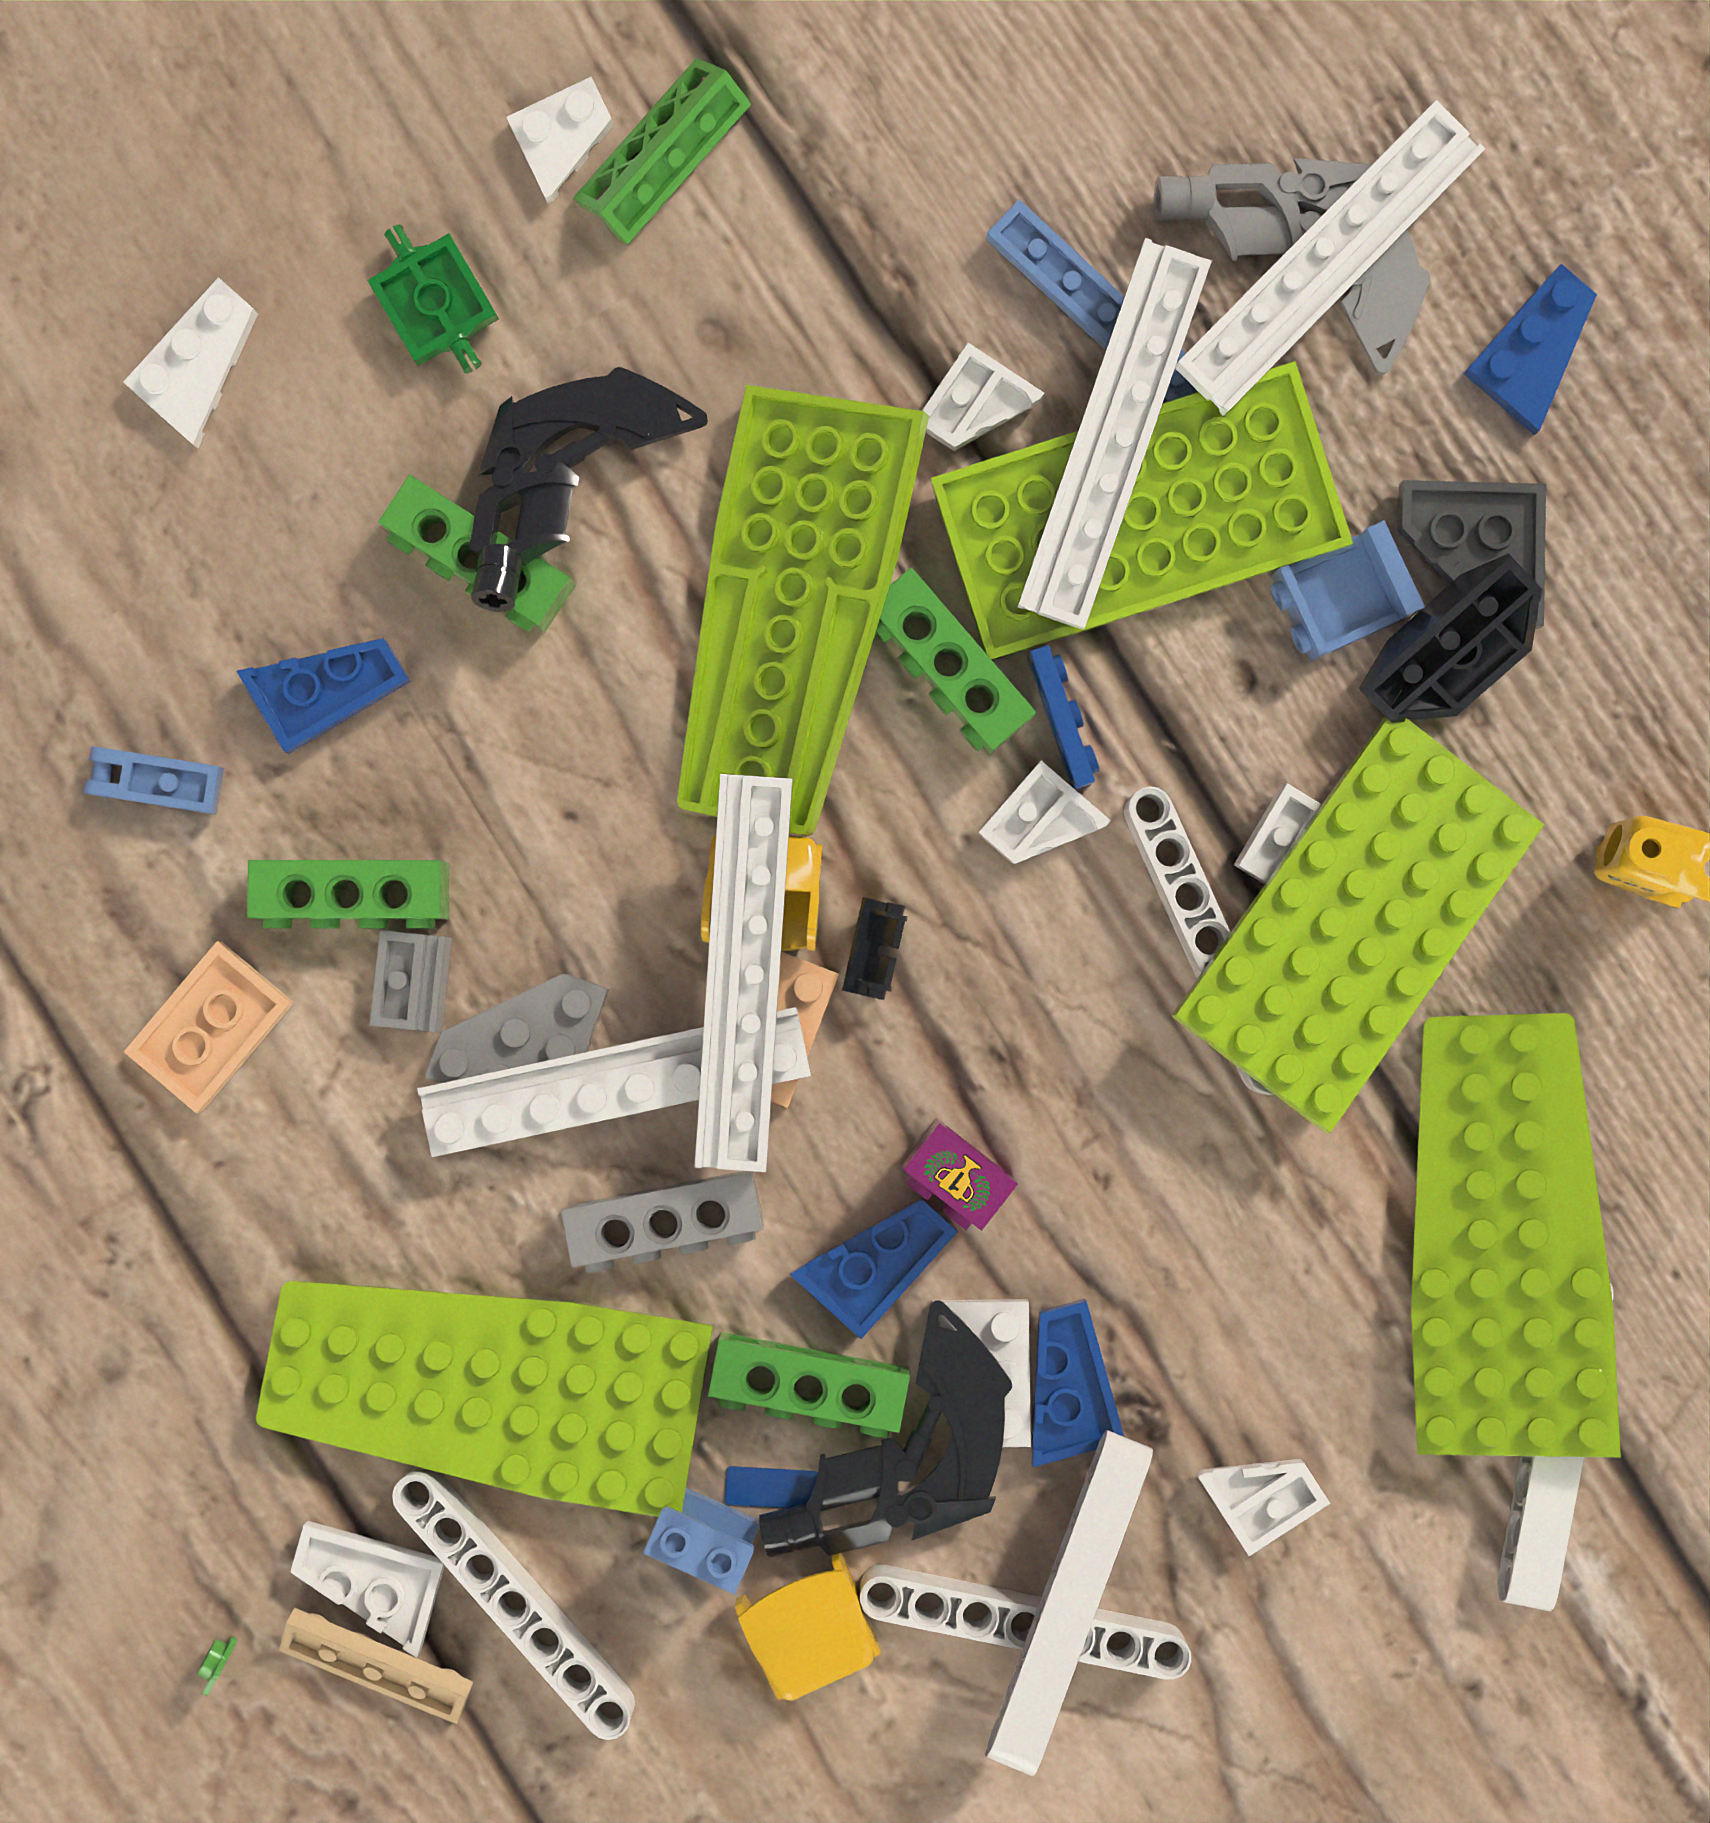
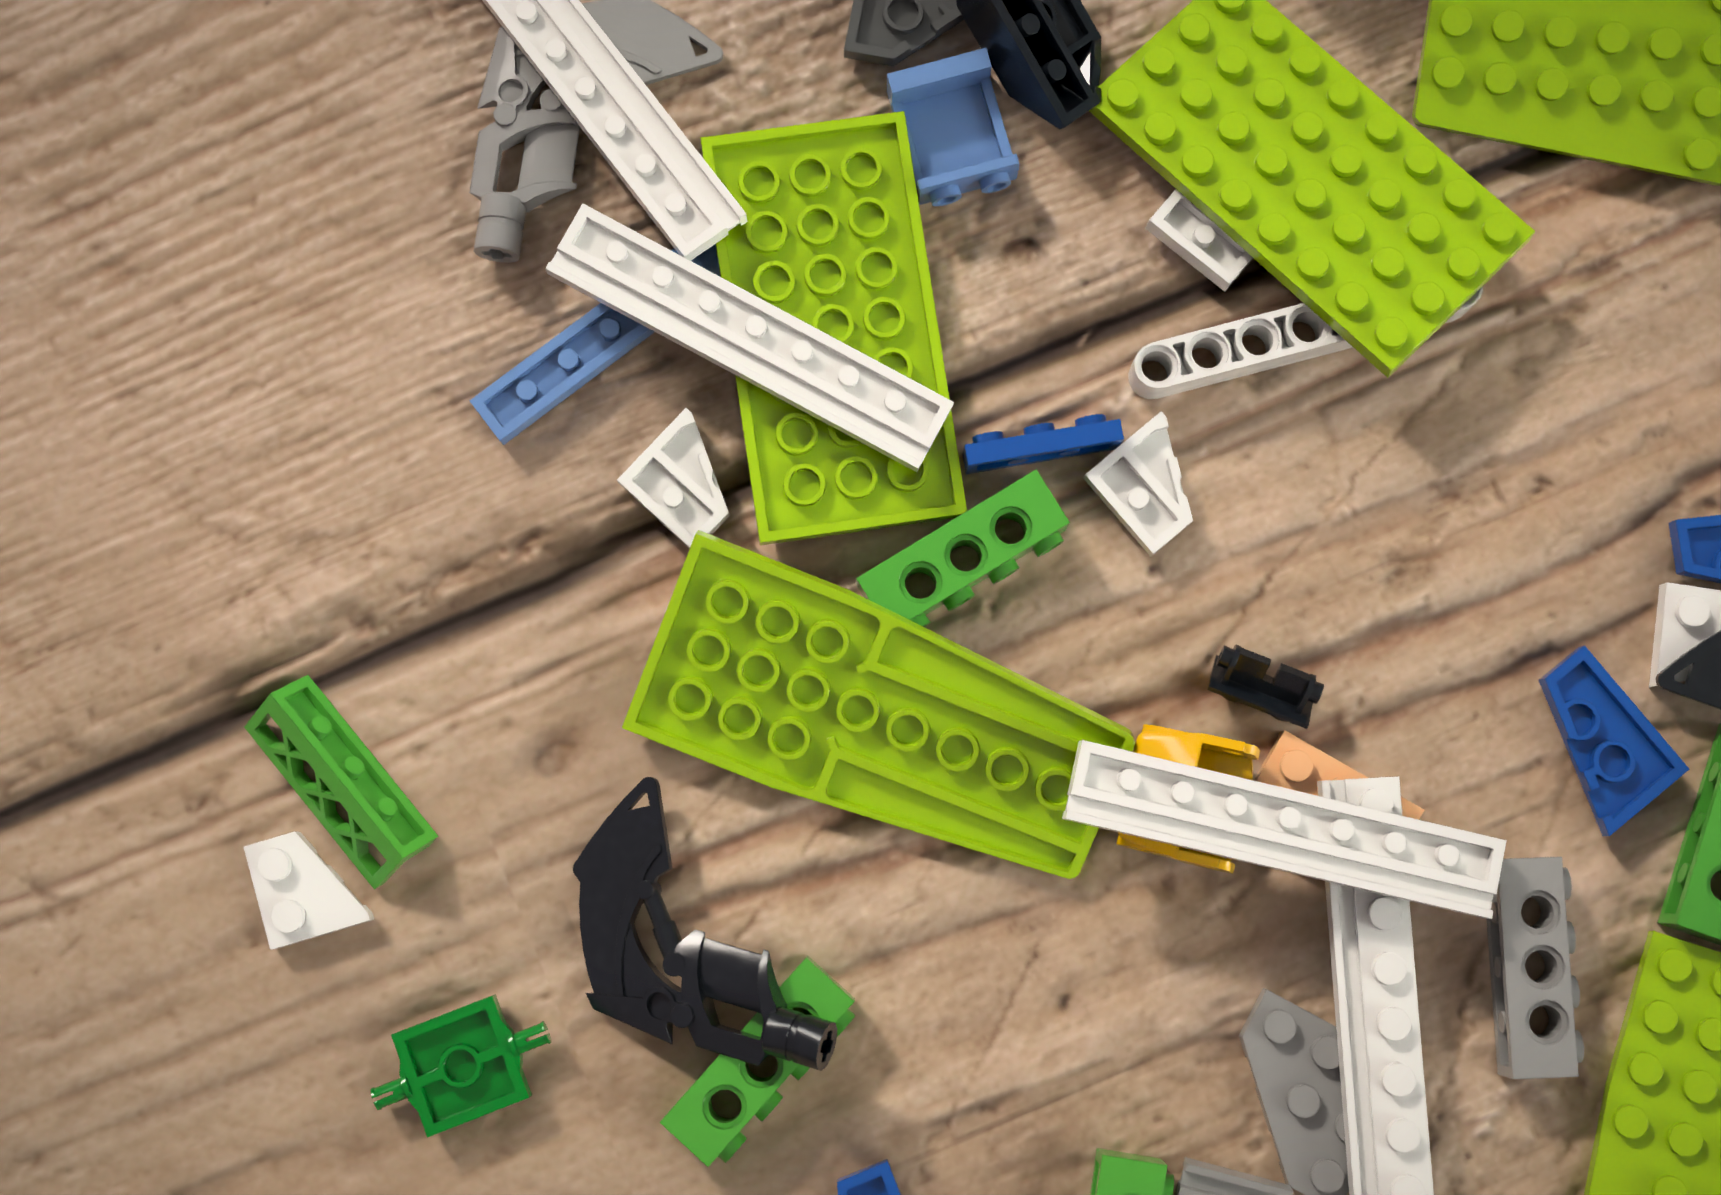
camera: 85 degrees left, 5 degrees down
magenta brick [902,1118,1018,1231] -> none

